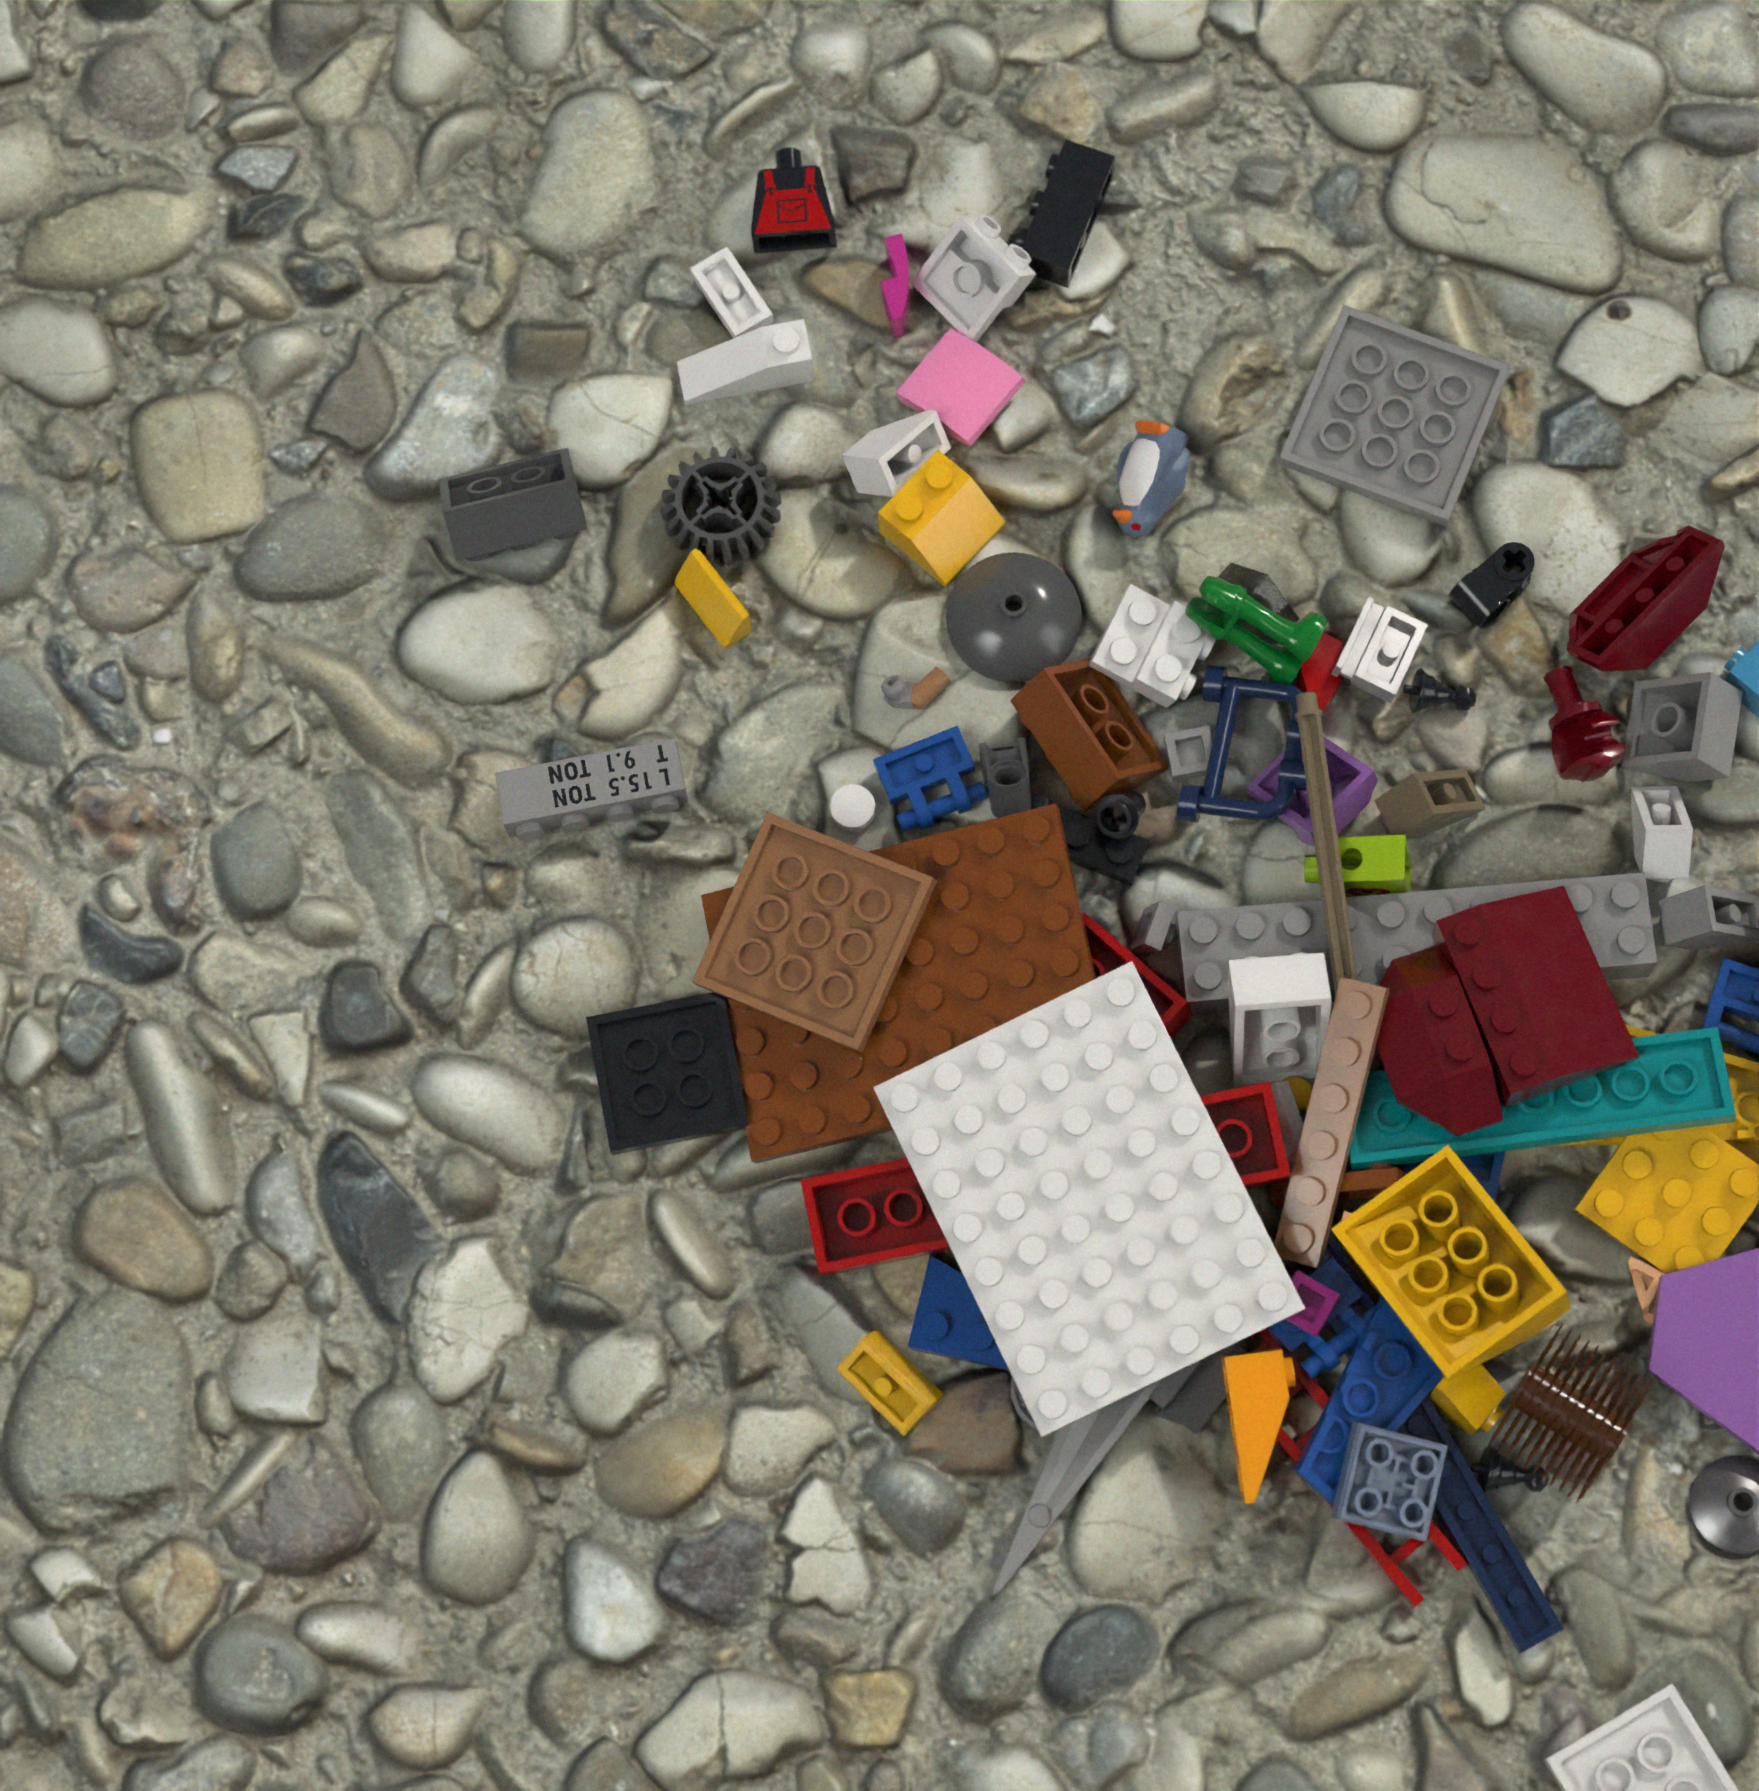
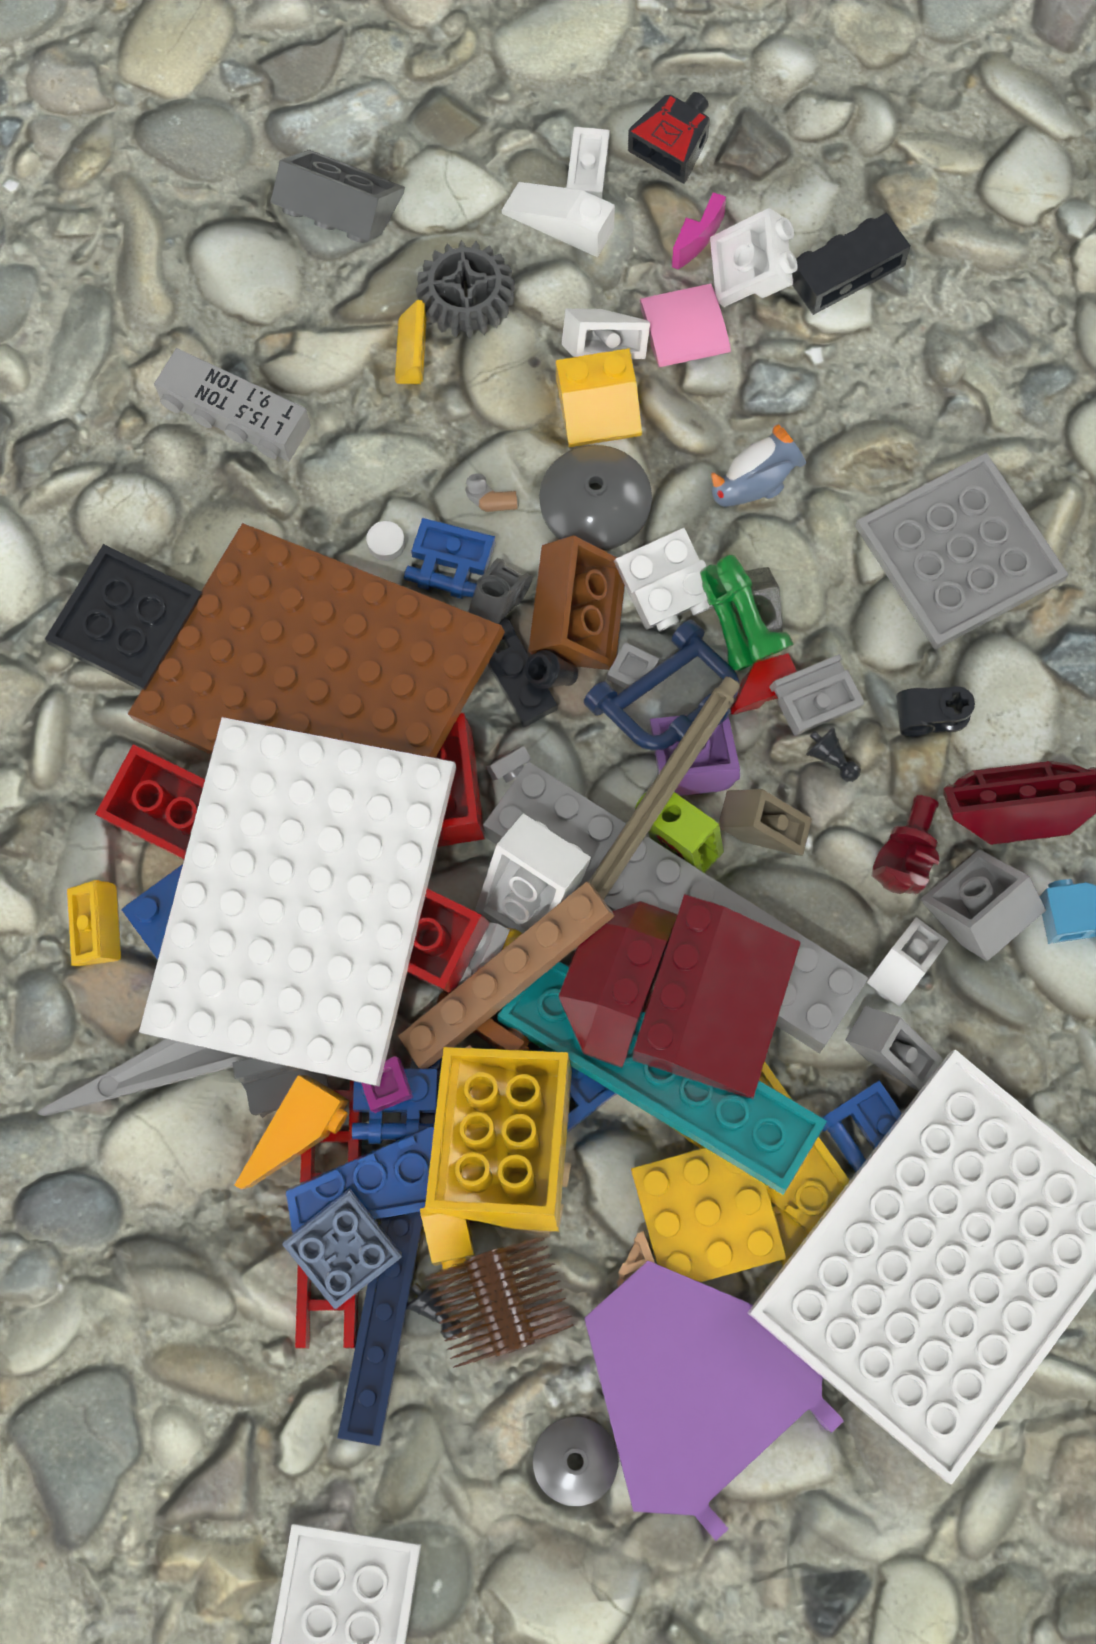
camera: 35 degrees right, 0 degrees up
medium nougat plate [692,812,937,1053] -> none

